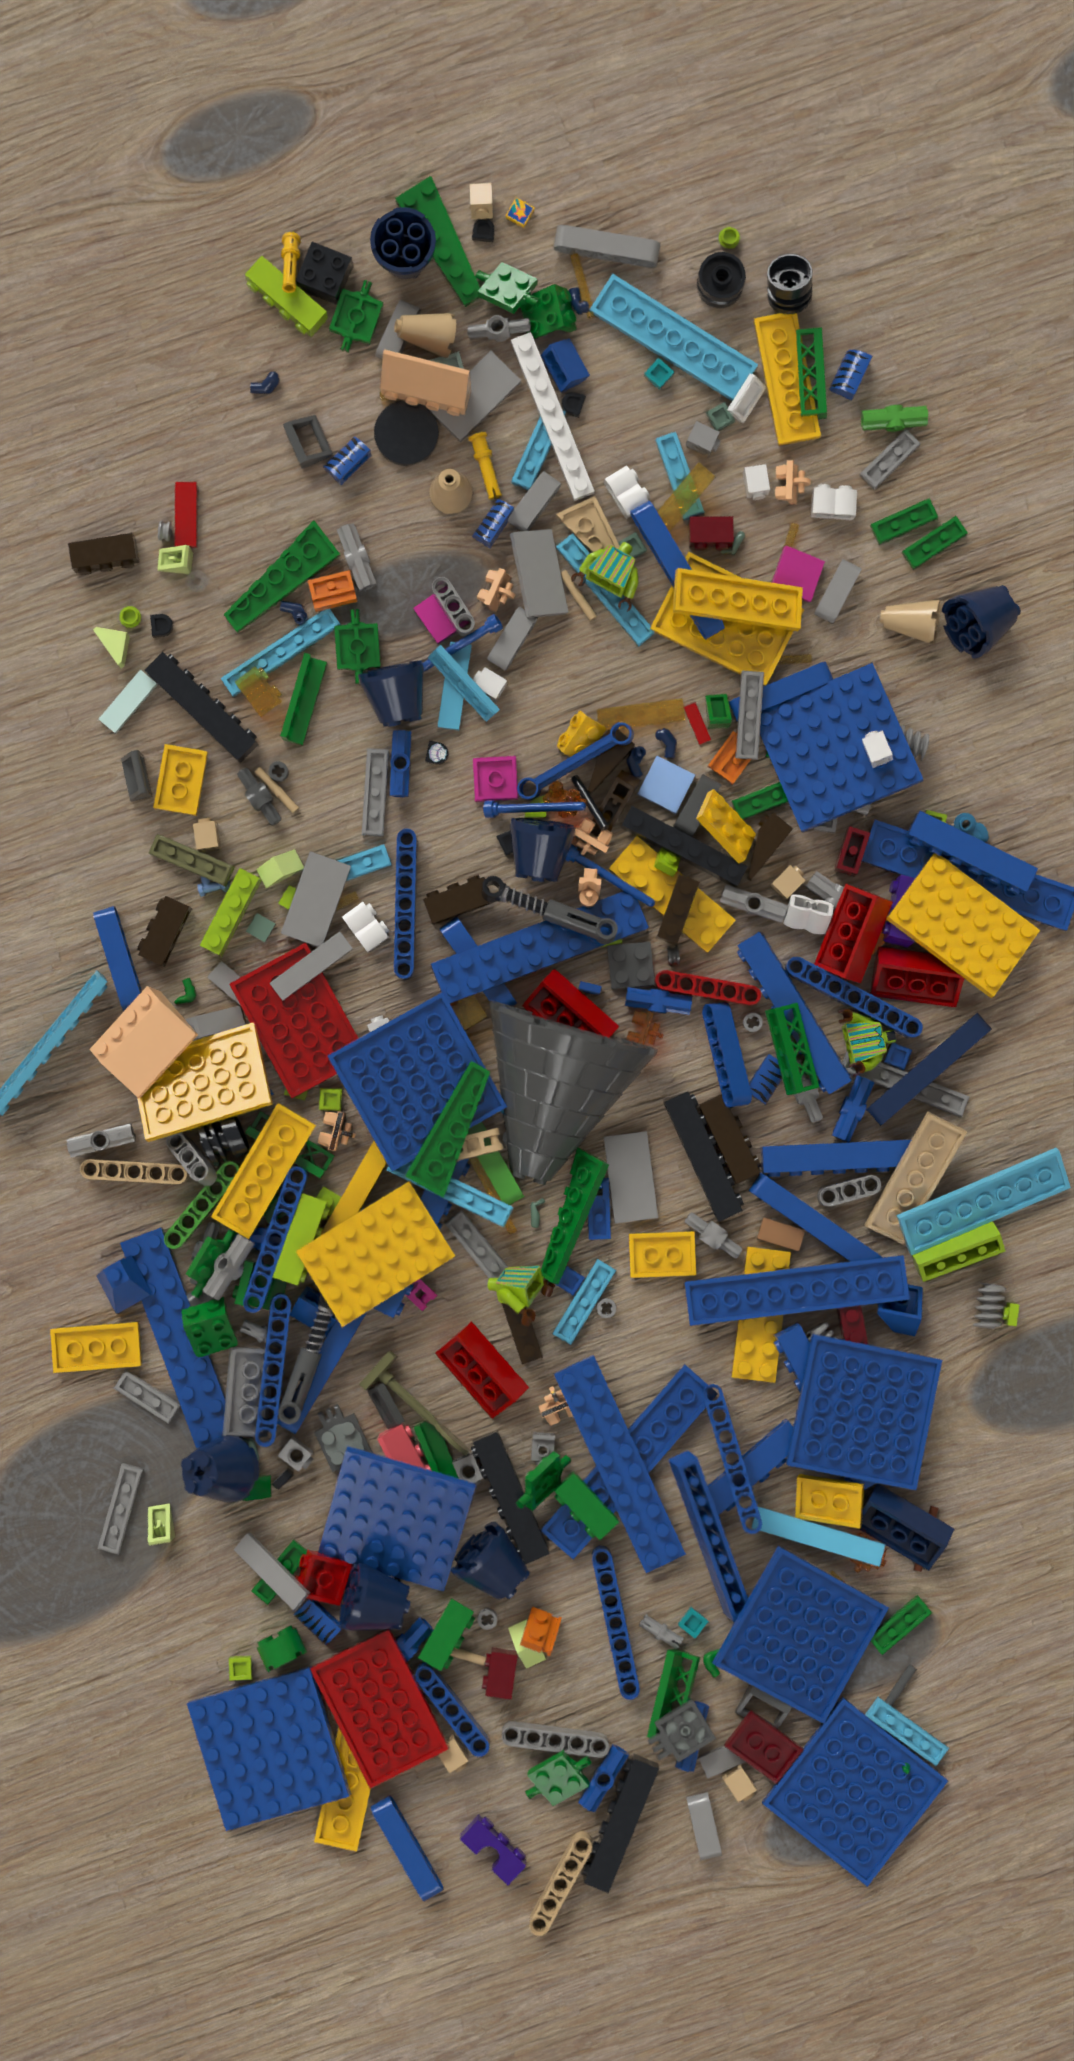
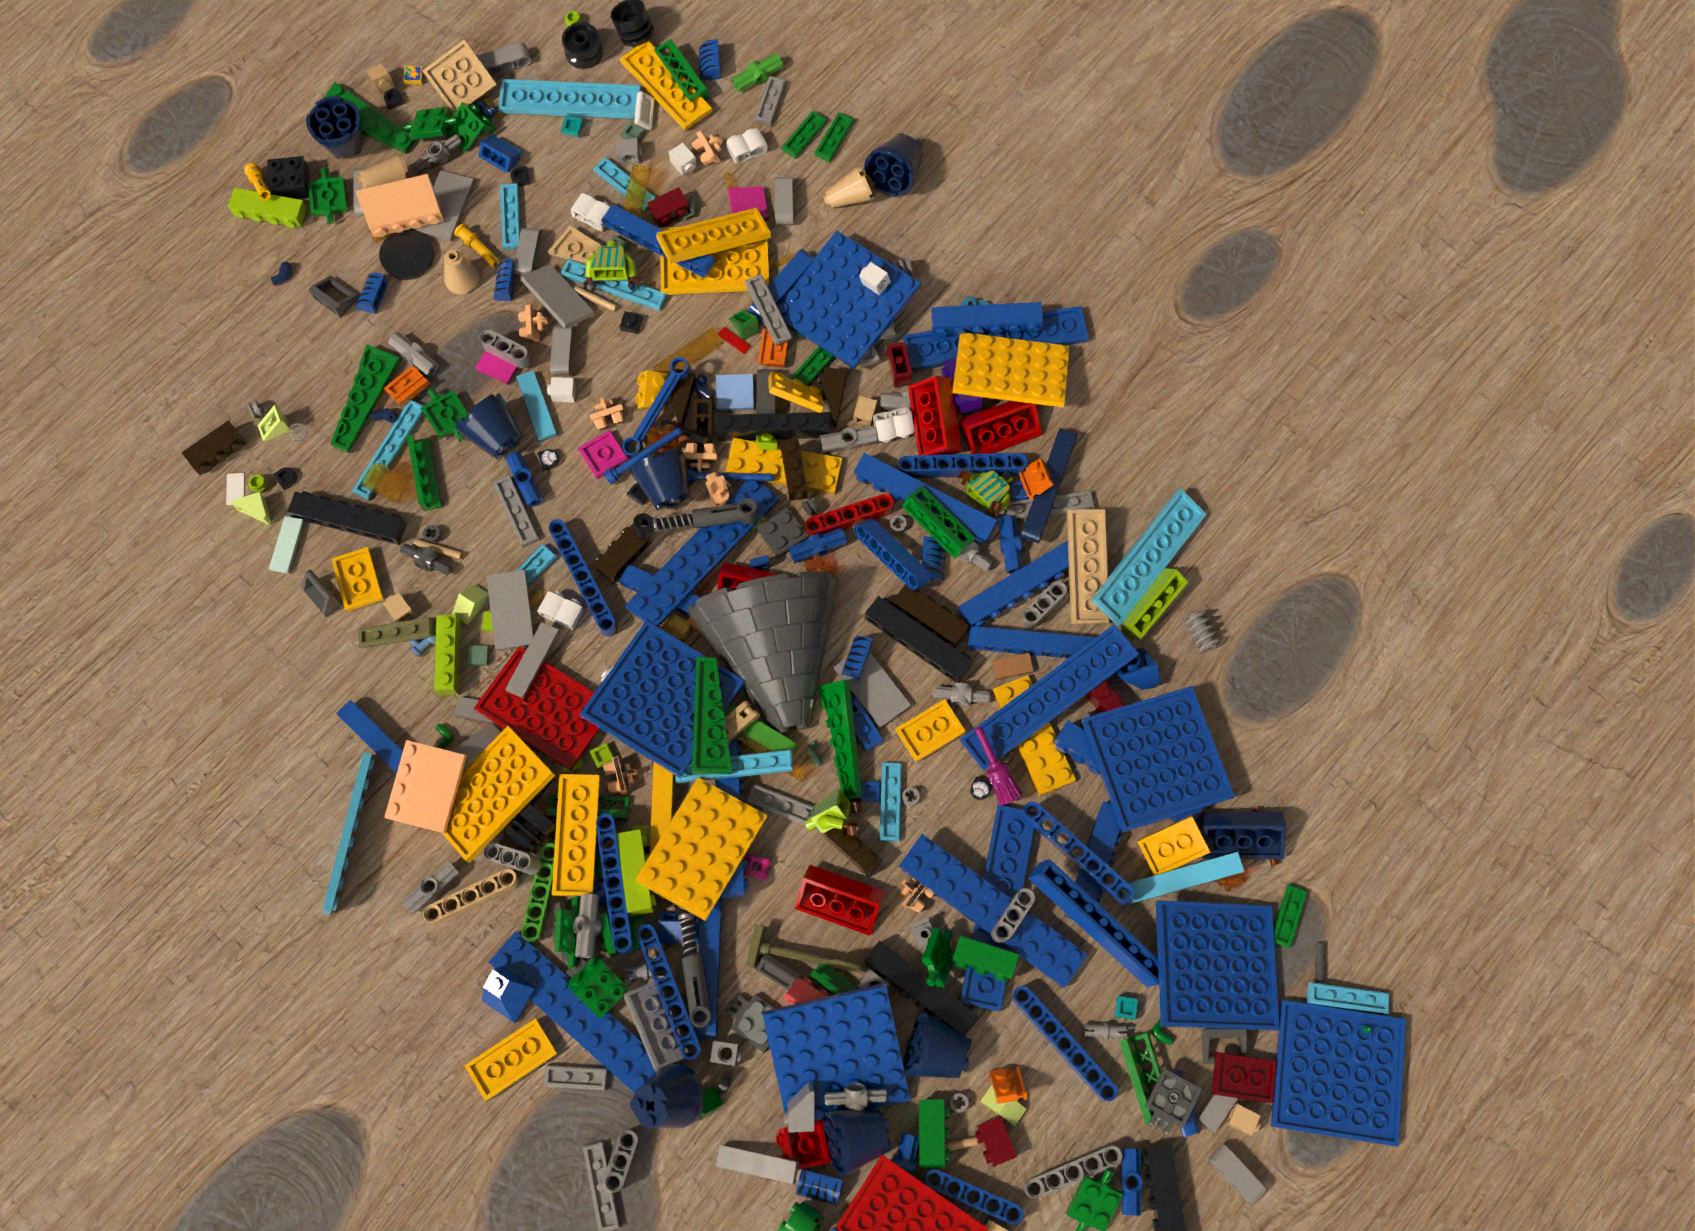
camera: 25 degrees left, 15 degrees down
dark brown brick [137,896,192,967] -> none
yellowish green slope [148,1504,175,1545] -> none
red tile [175,482,198,548] -> none
green tile [251,1539,307,1605] -> none
blue piece [422,614,503,672] -> none
medium azure tile [428,645,500,722] -> none
white plate [511,332,595,501] -> none
dark blue arm [655,728,677,759] -> none
lime plate [1002,1302,1019,1326] -> none
none -> white sticker [226,473,244,505]
none -> tan plate [422,39,497,114]
none -> light nougat hips [590,397,624,430]
none -> light grey beam [602,1130,638,1193]
none -> black plate [619,311,643,334]
none -> light grey slope [783,1082,814,1132]
none -> light grey axle [824,1083,887,1111]
none -> blue brick [841,636,872,680]
none -> tile [970,777,993,801]
none -> magenta piece [975,727,1023,805]
none -> light grey beam [991,888,1035,943]
none -> orange plate [1019,458,1054,500]

